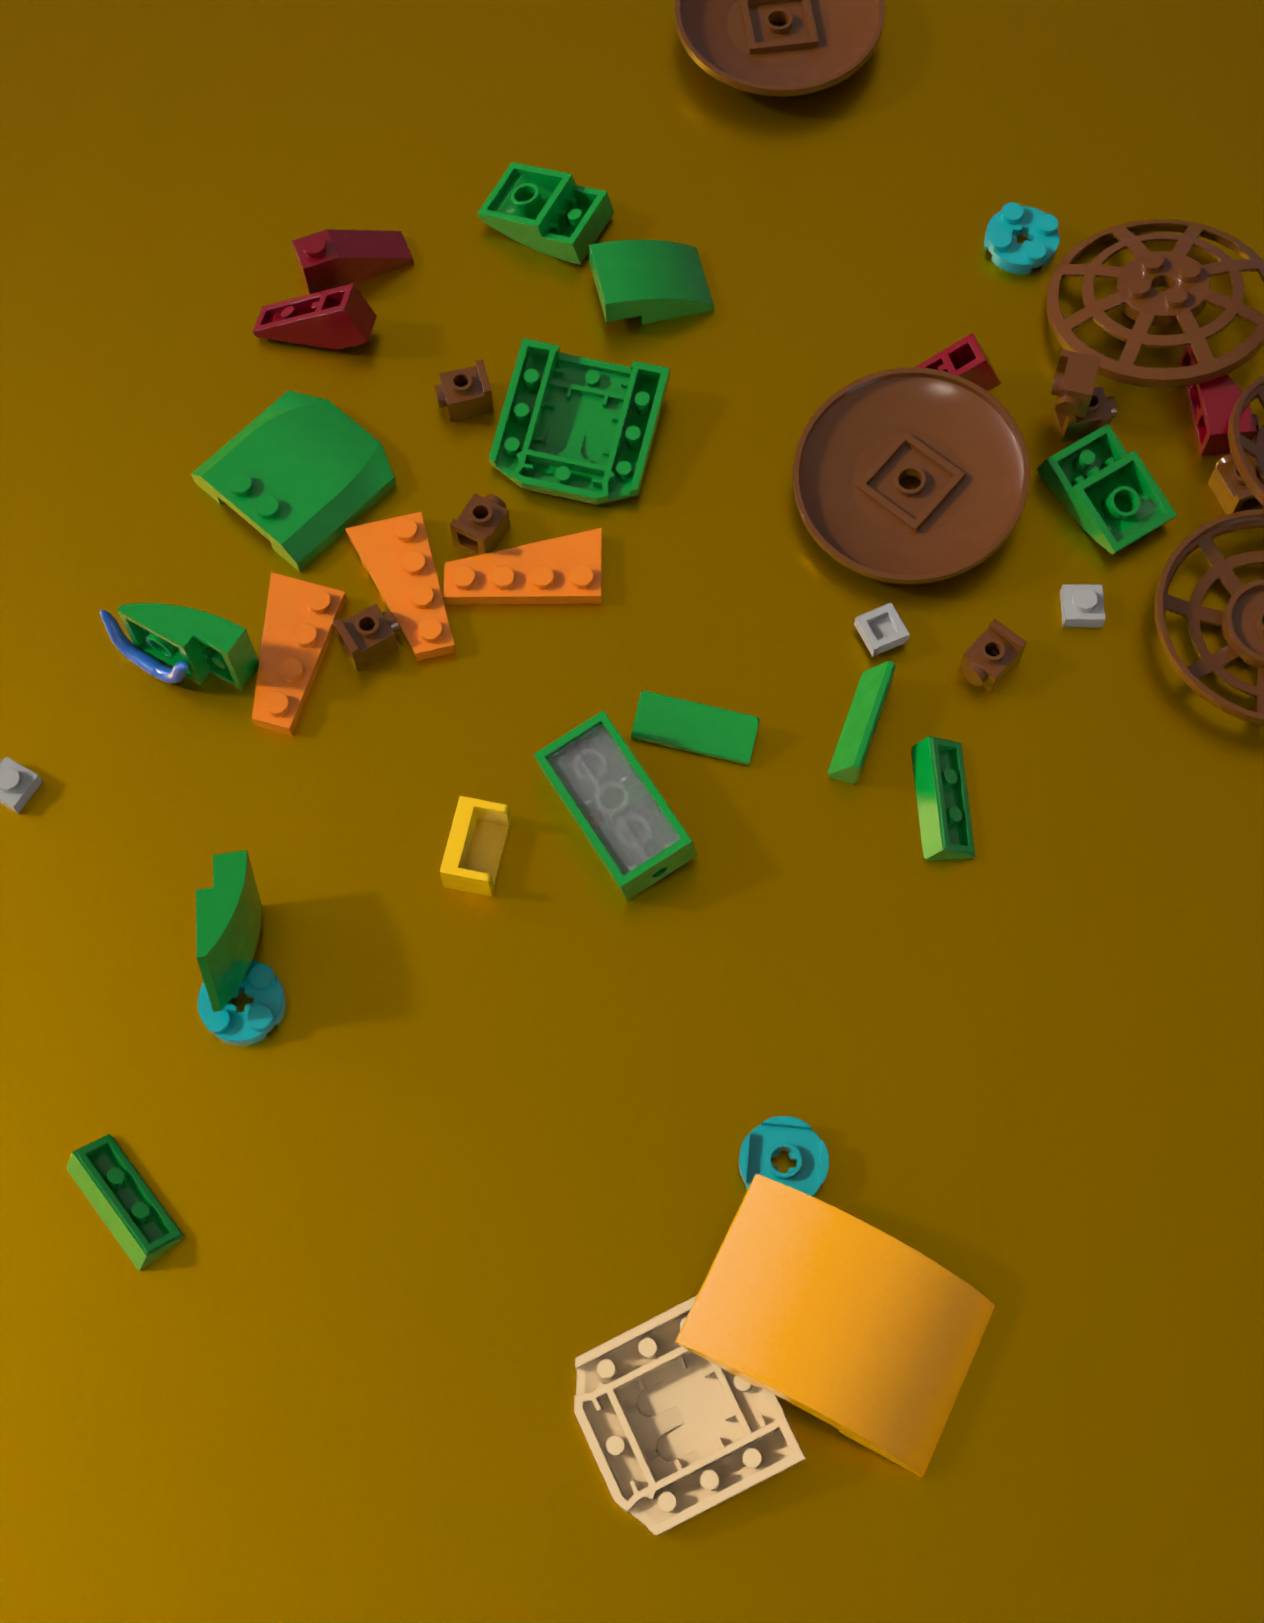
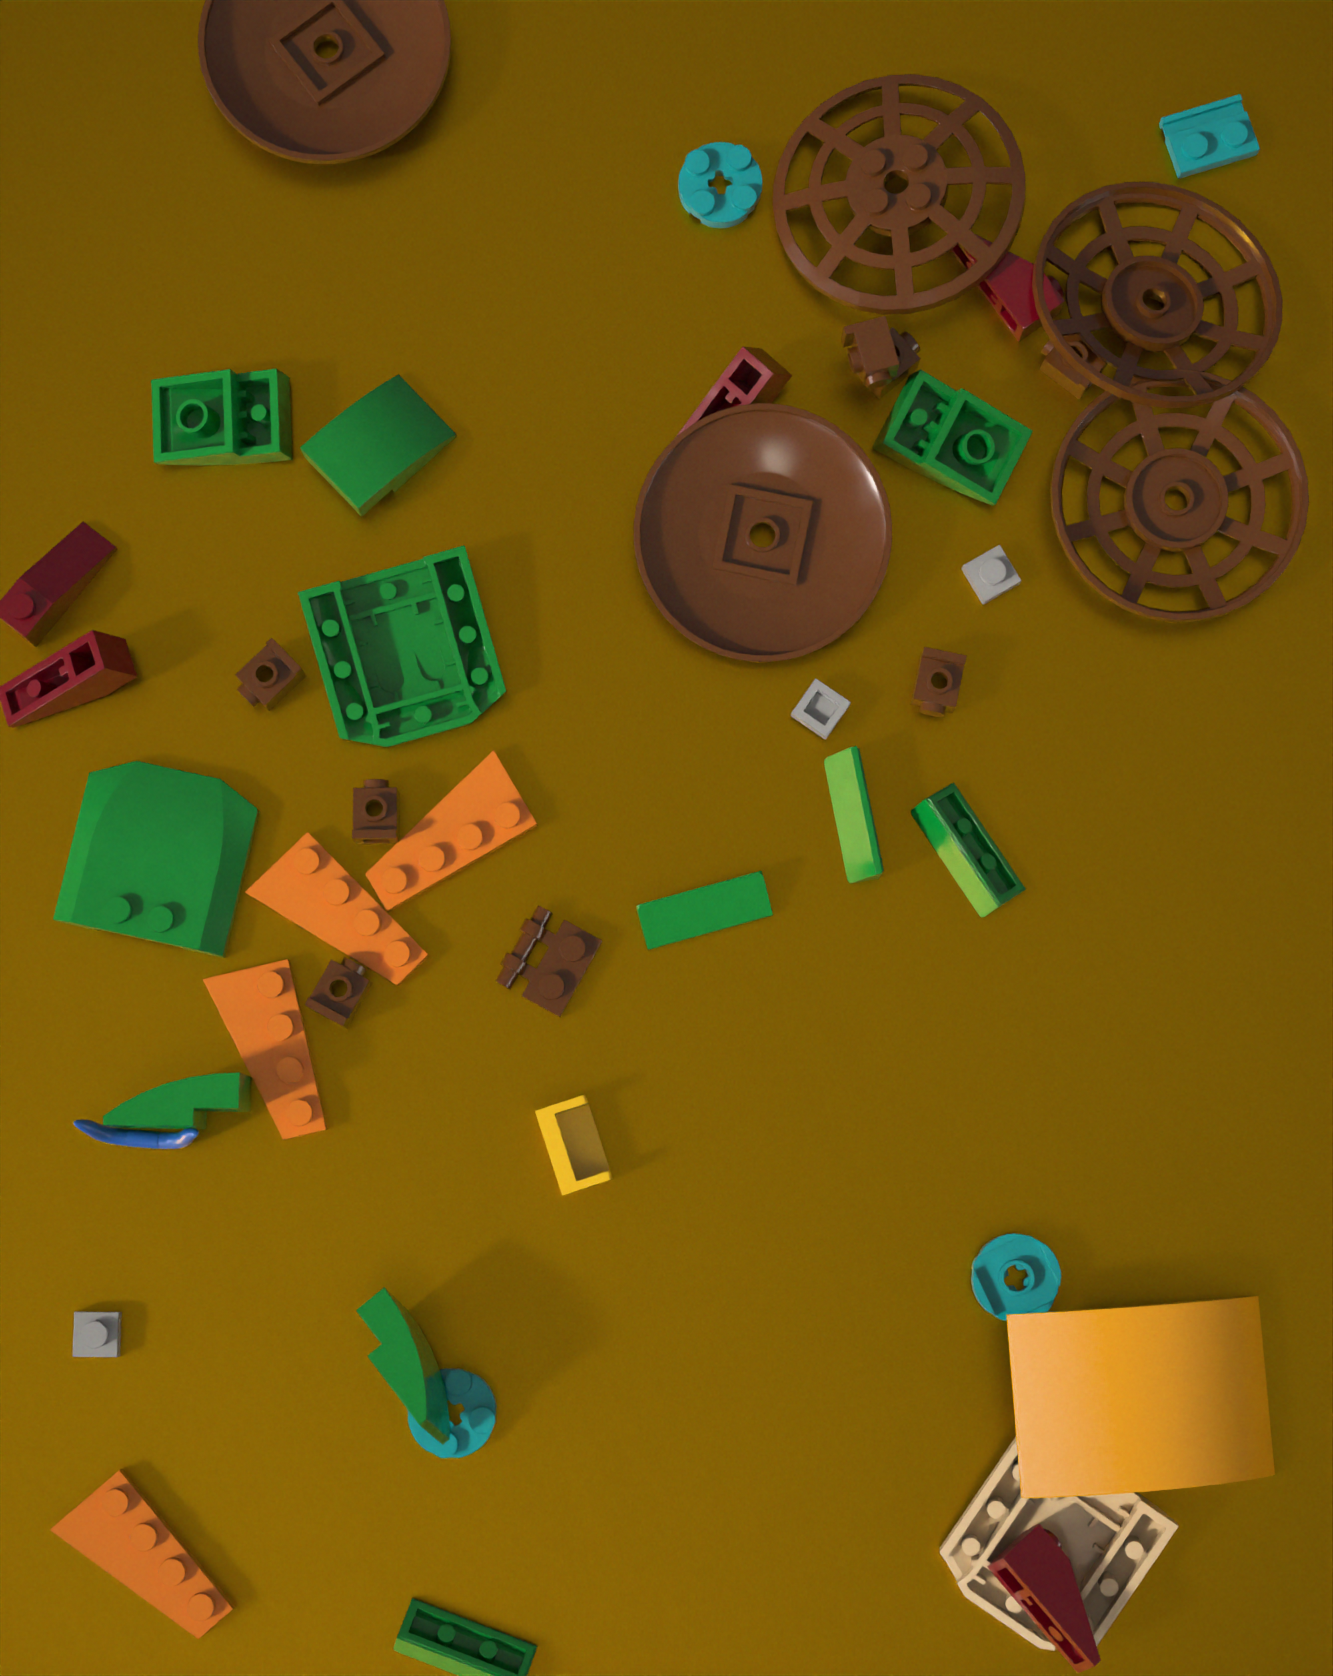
camera: 35 degrees left, 15 degrees up
clear brick [533,710,698,901] -> none
none -> reddish brown plate [496,905,602,1018]
none -> dark red slope [987,1524,1101,1673]

